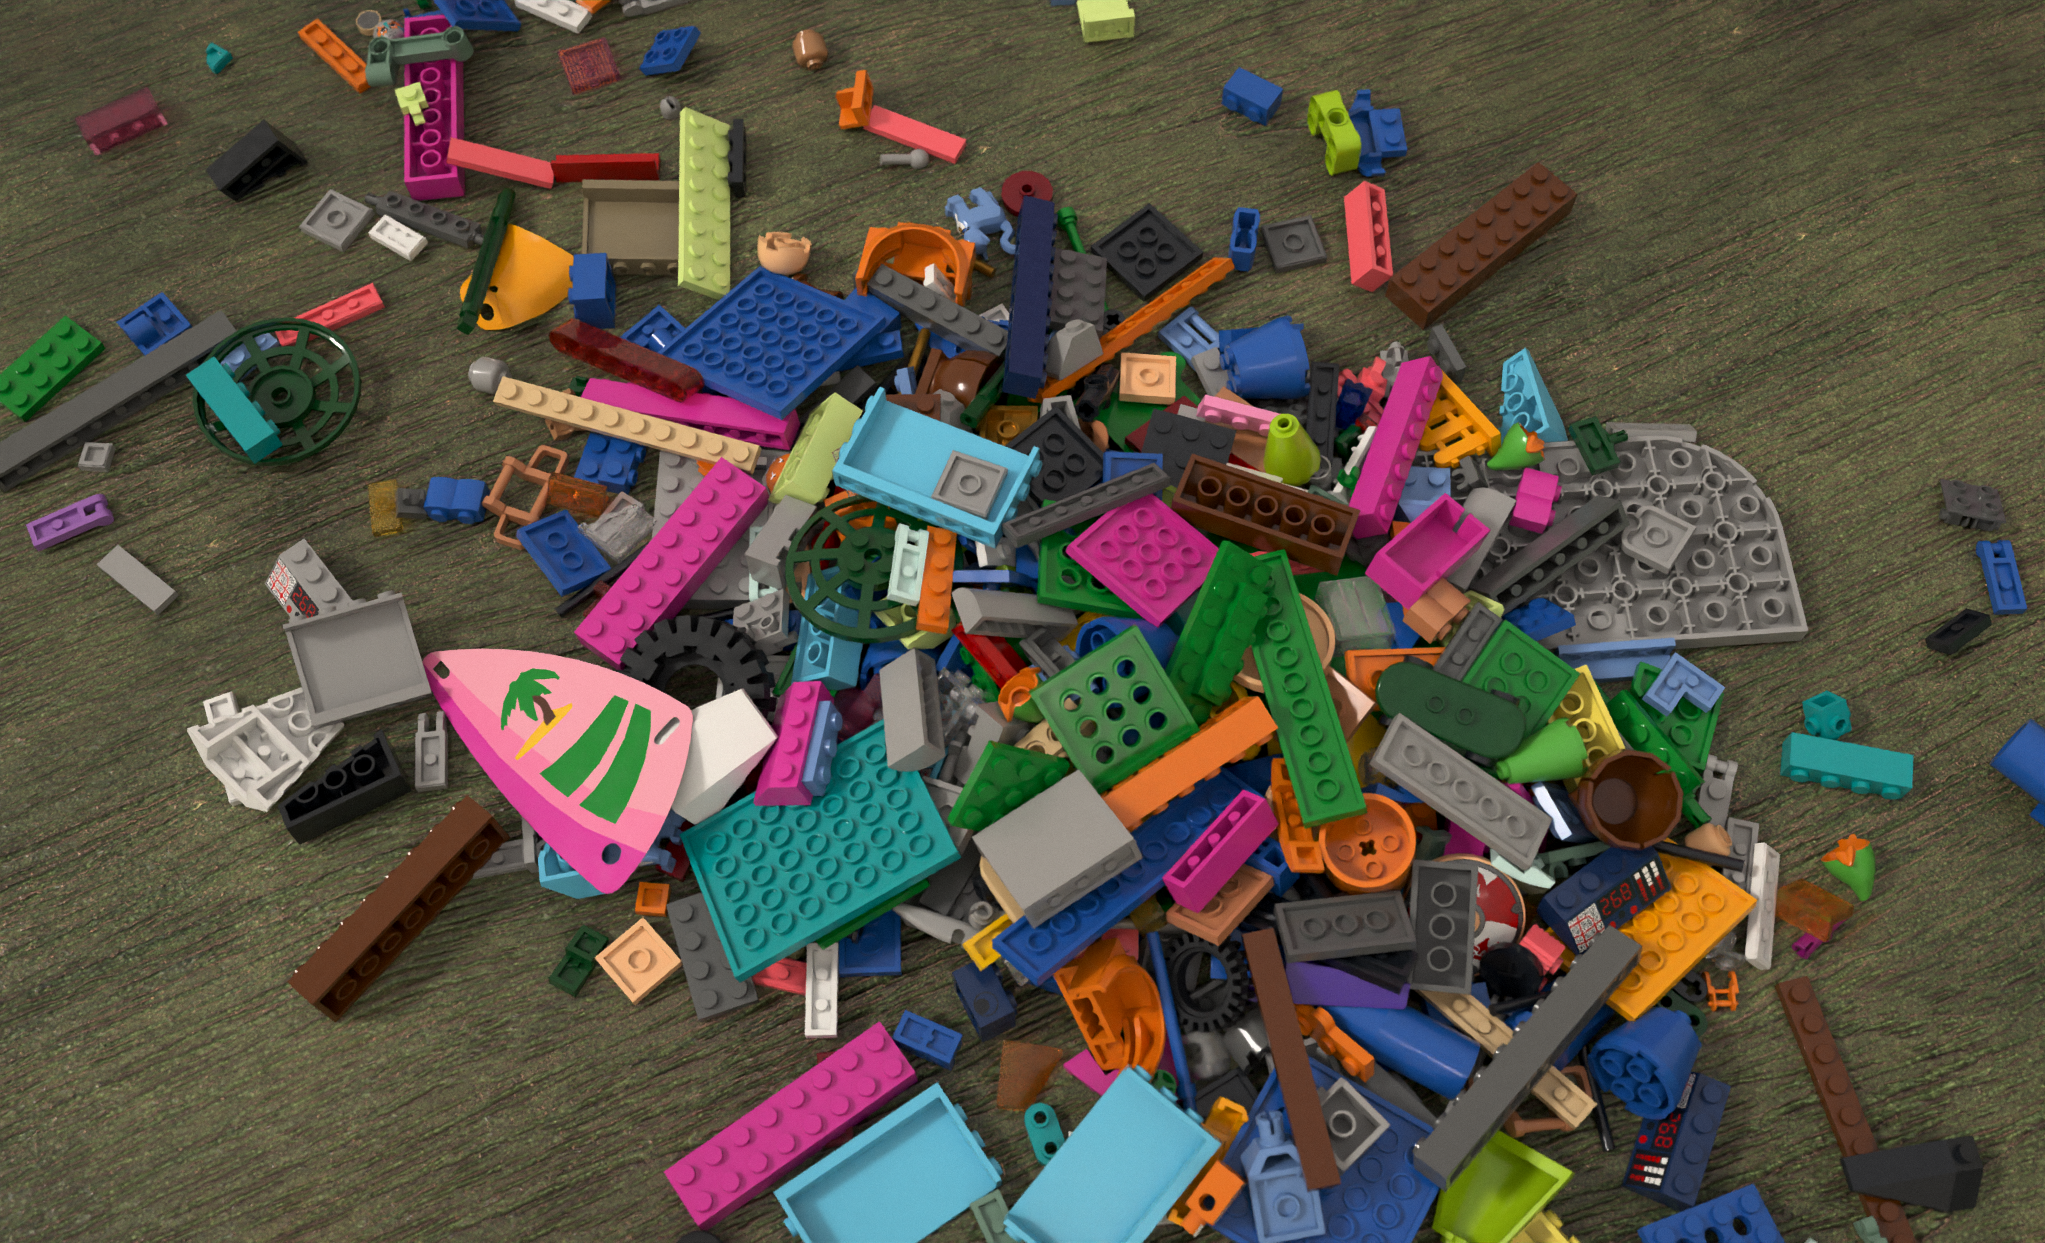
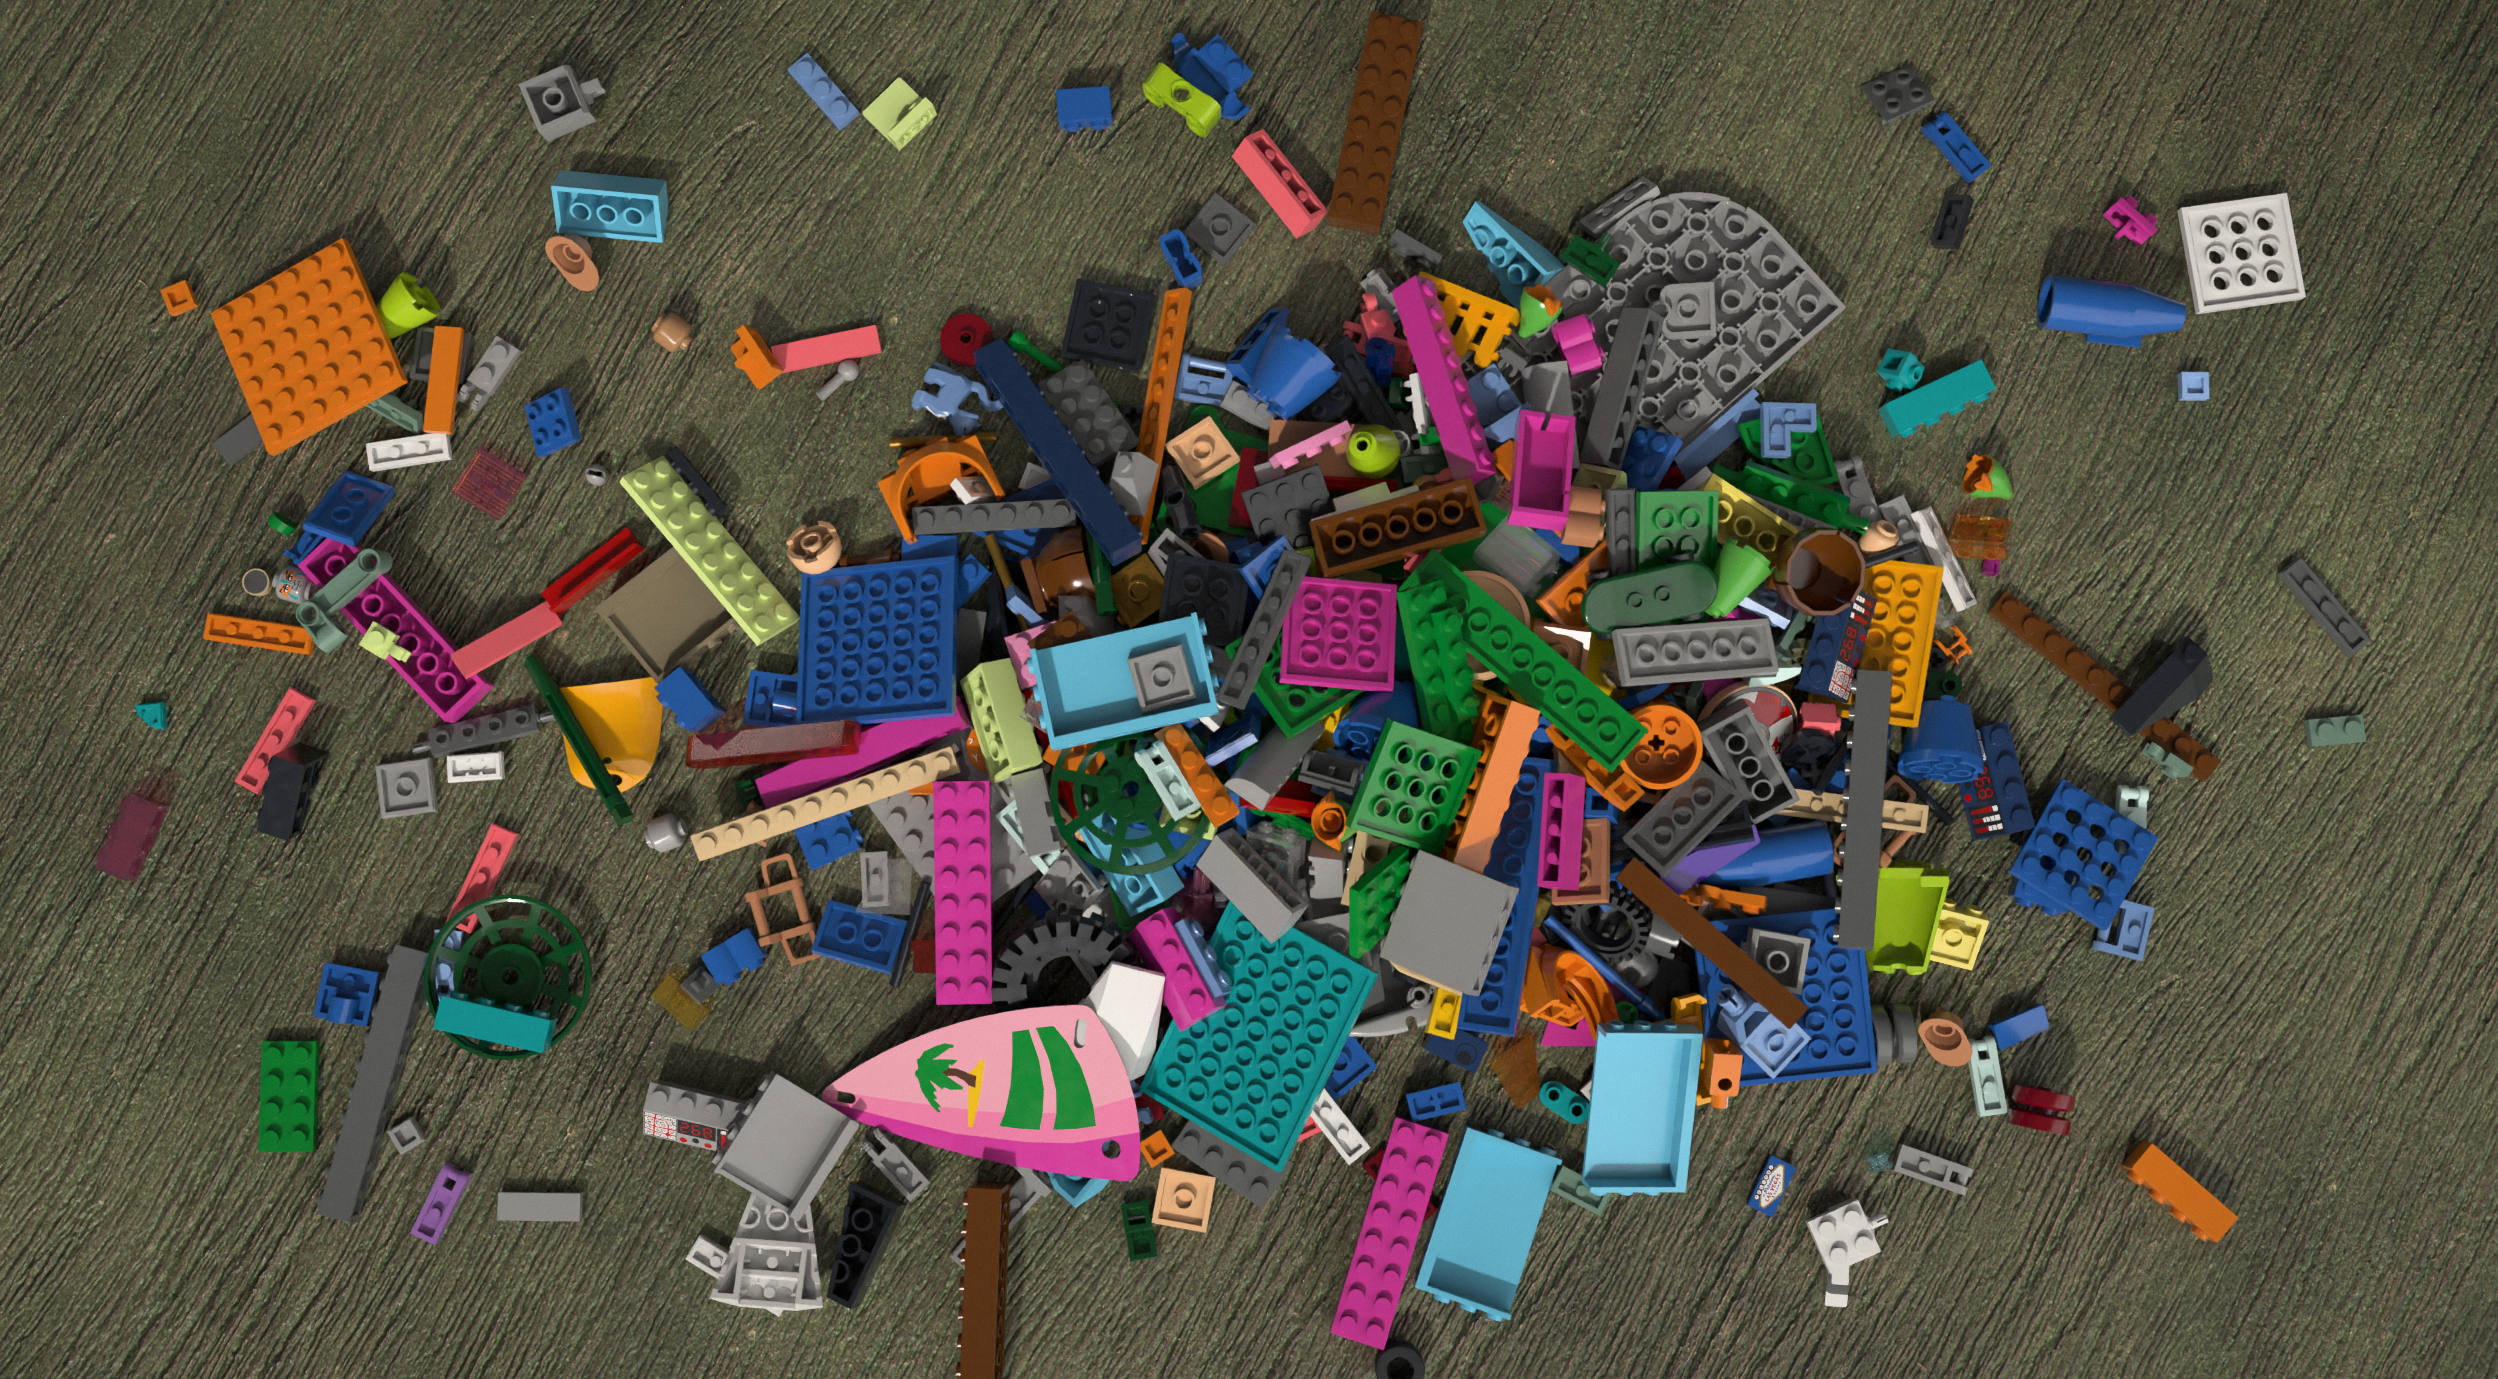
camera: 35 degrees left, 20 degrees up
clear orange bracket [546,472,609,517] -> none
none -> coral tile [235,687,317,795]

